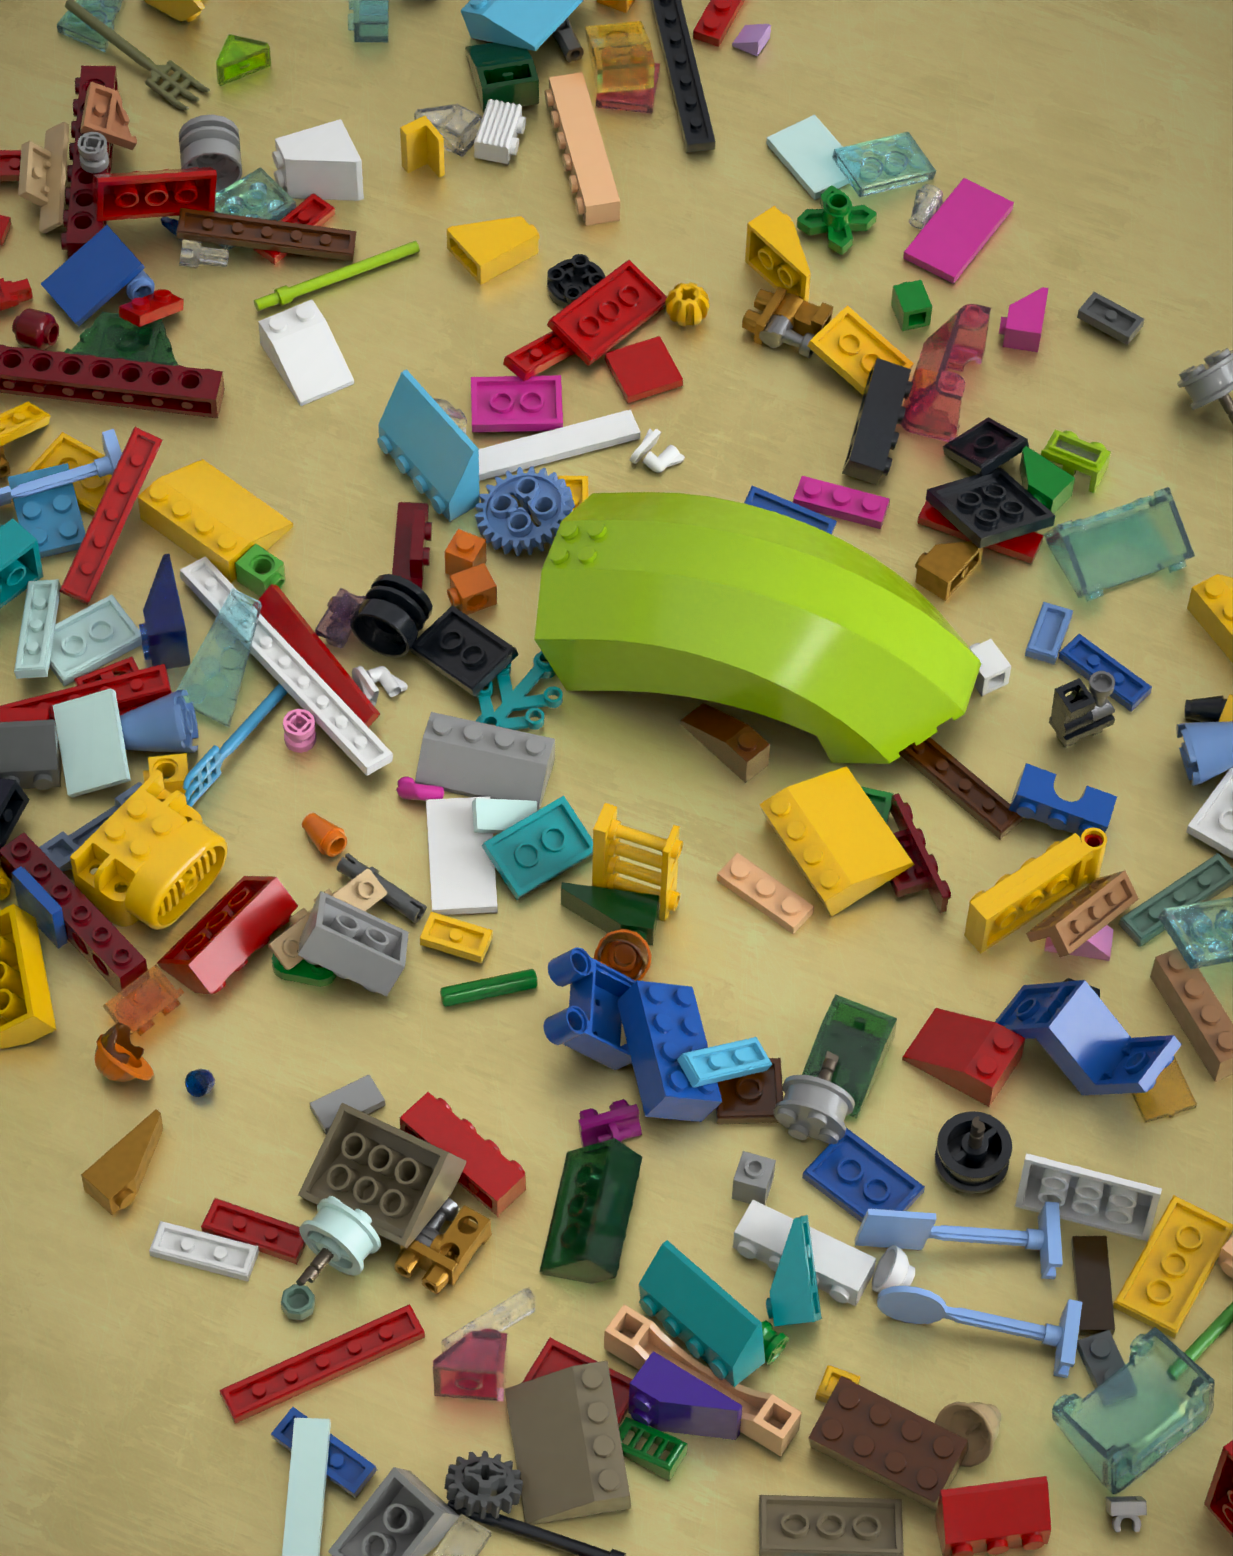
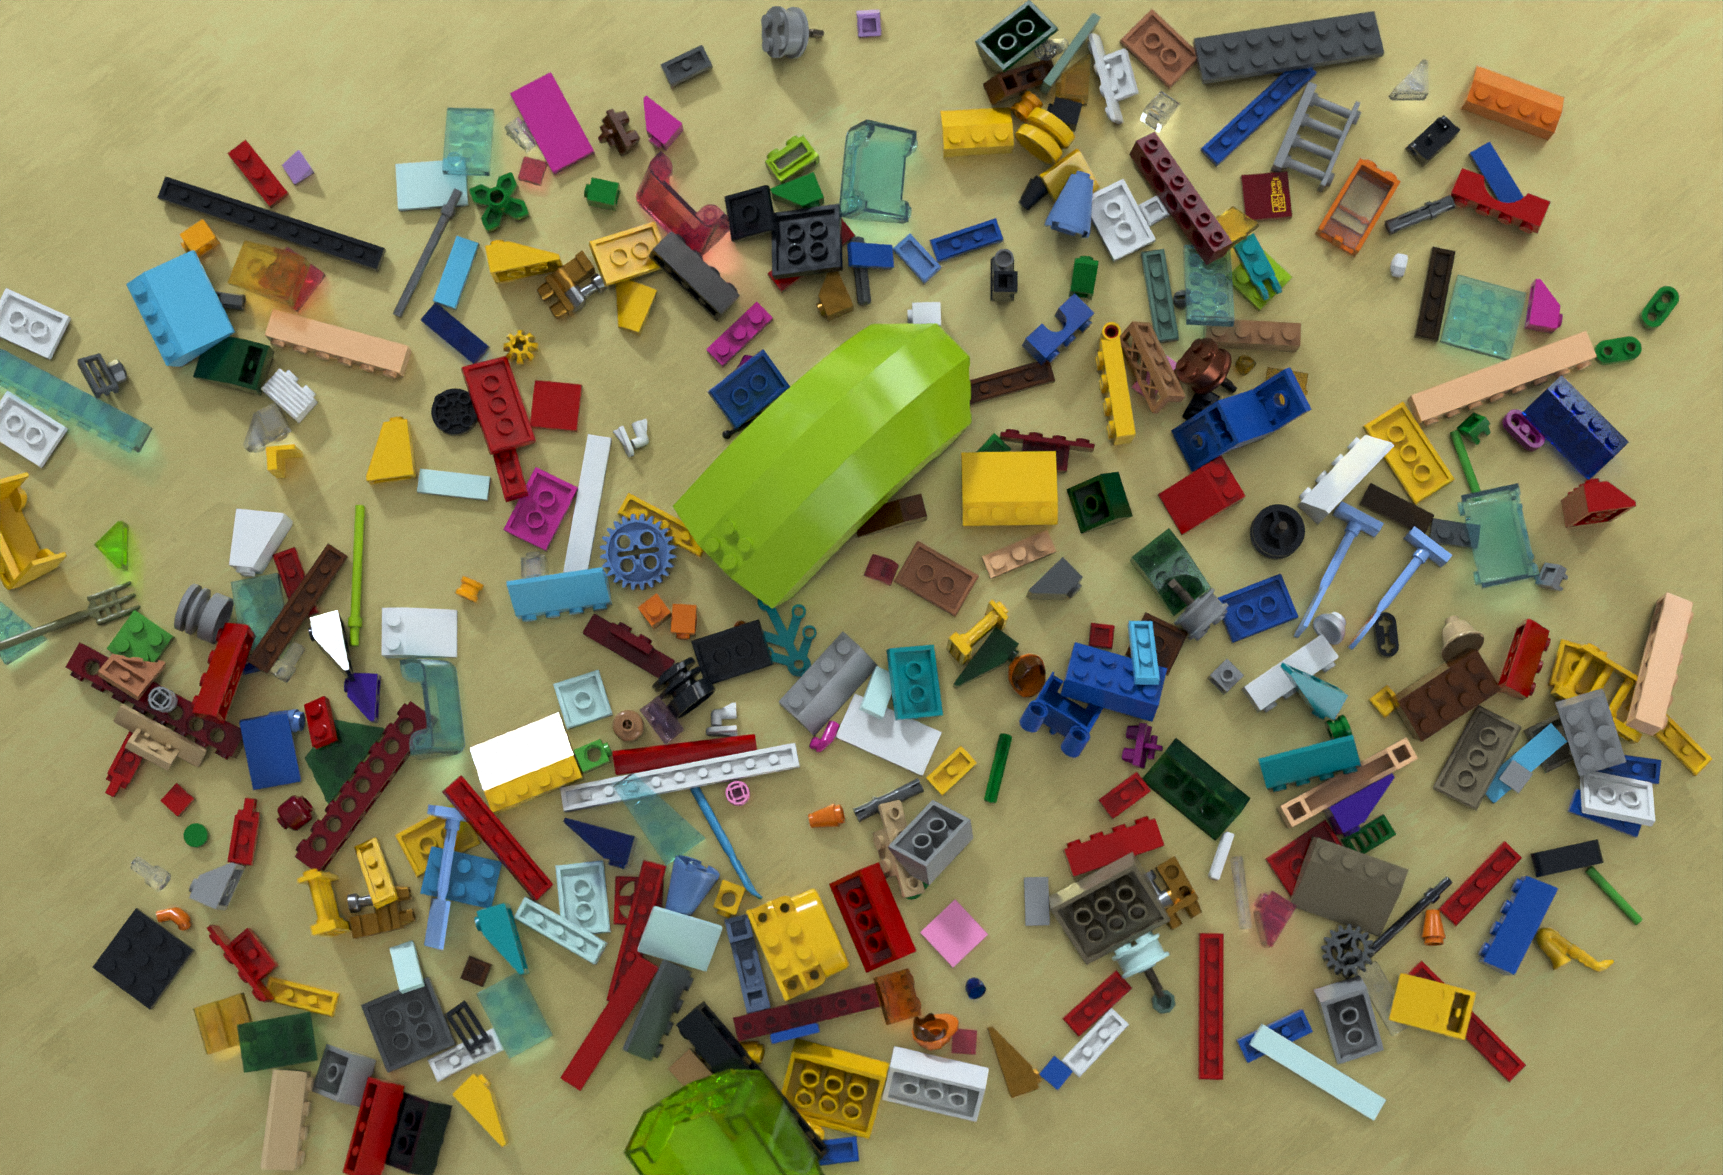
camera: 60 degrees left, 25 degrees up
none -> bright green plate [107,610,175,663]
none -> slope [308,610,355,682]
none -> dark purple slope [344,673,381,723]
none -> flat silver bar [393,188,463,318]
none -> clear light blue windscreen [400,658,465,760]
none -> light aqua tile [417,469,491,501]
none -> clear blue tile [420,302,490,364]
none -> medium azure tile [433,236,479,310]
none -> light orange wheel [455,576,484,603]
none -> clear pink tile [518,156,547,186]
none -> light aqua tile [553,670,613,730]
none -> reddish brown hips [598,109,640,156]
none -> medium nougat head [613,710,644,742]
none -> yellow slope [616,280,658,336]
none -> blue tile [847,242,894,270]
none -> dark grey axle [850,237,871,305]
none -> clear pink slope [864,554,899,586]
none -> white slope [882,1046,989,1122]
none -> nougat tile [894,541,979,617]
none -> bright pink tile [920,900,988,967]
none -> clear pink tile [951,1029,977,1055]
none -> dark grey slope [1026,557,1083,600]
none -> blue tile [1039,1056,1073,1090]
none -> dark green slope [1067,472,1133,534]
none -> green slope [1069,256,1099,299]
none -> red tile [1088,623,1115,650]
none -> red plate [1098,772,1151,819]
none -> copper wheel [1176,338,1237,395]
none -> white tile [1208,832,1235,881]
none -> clear yellow hinge [1235,355,1256,376]
none -> black beam [1373,612,1399,658]

